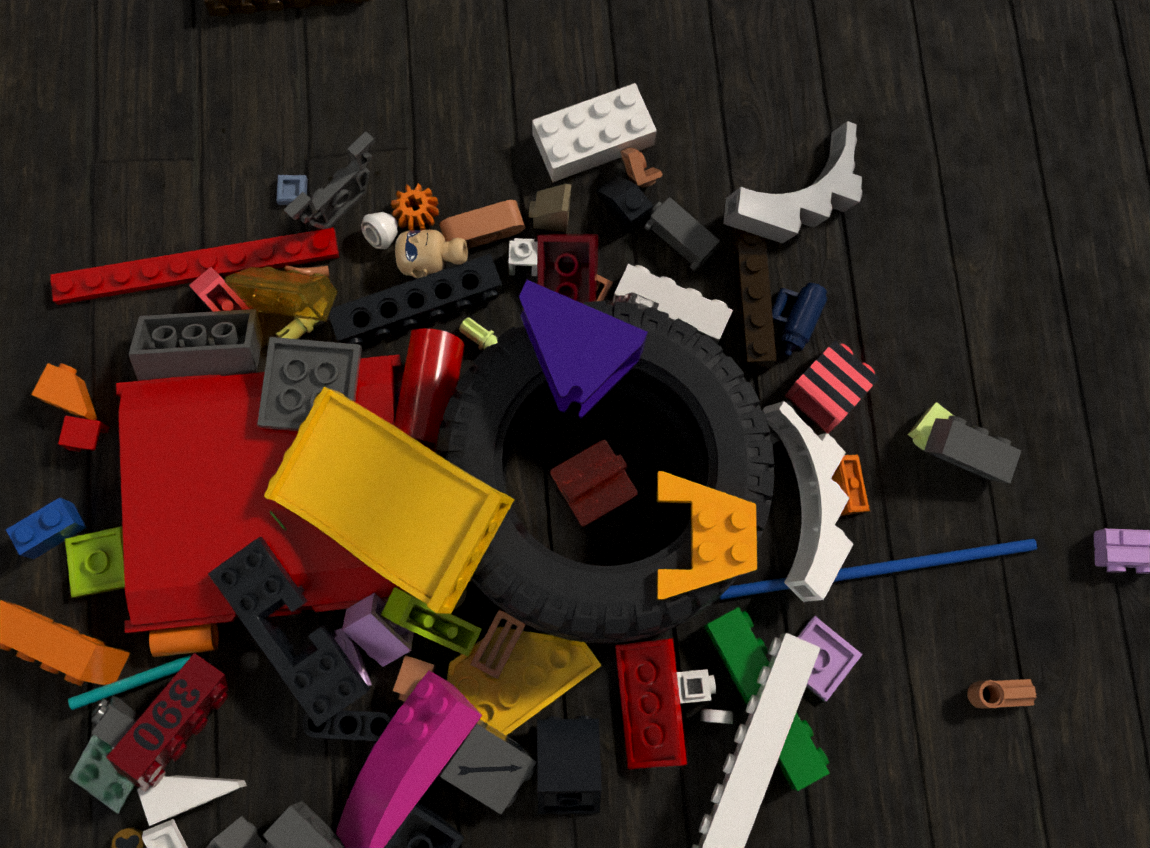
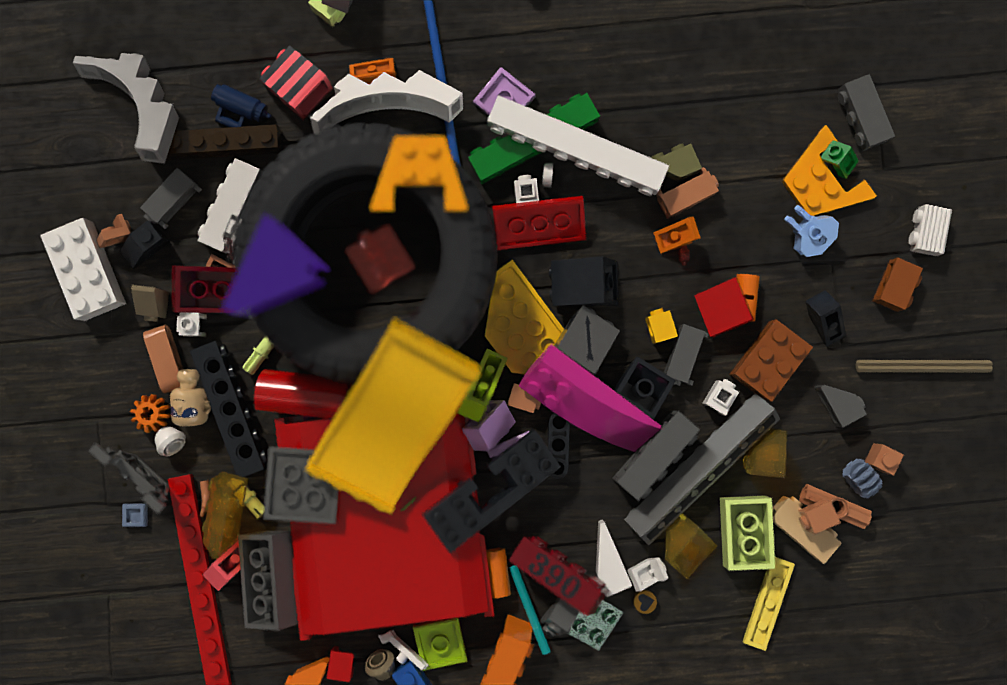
camera: 85 degrees left, 10 degrees up
nougat tile [470,610,526,679] -> none
none -> dark tan cone [365,649,395,680]
none -> white piece [379,630,429,670]

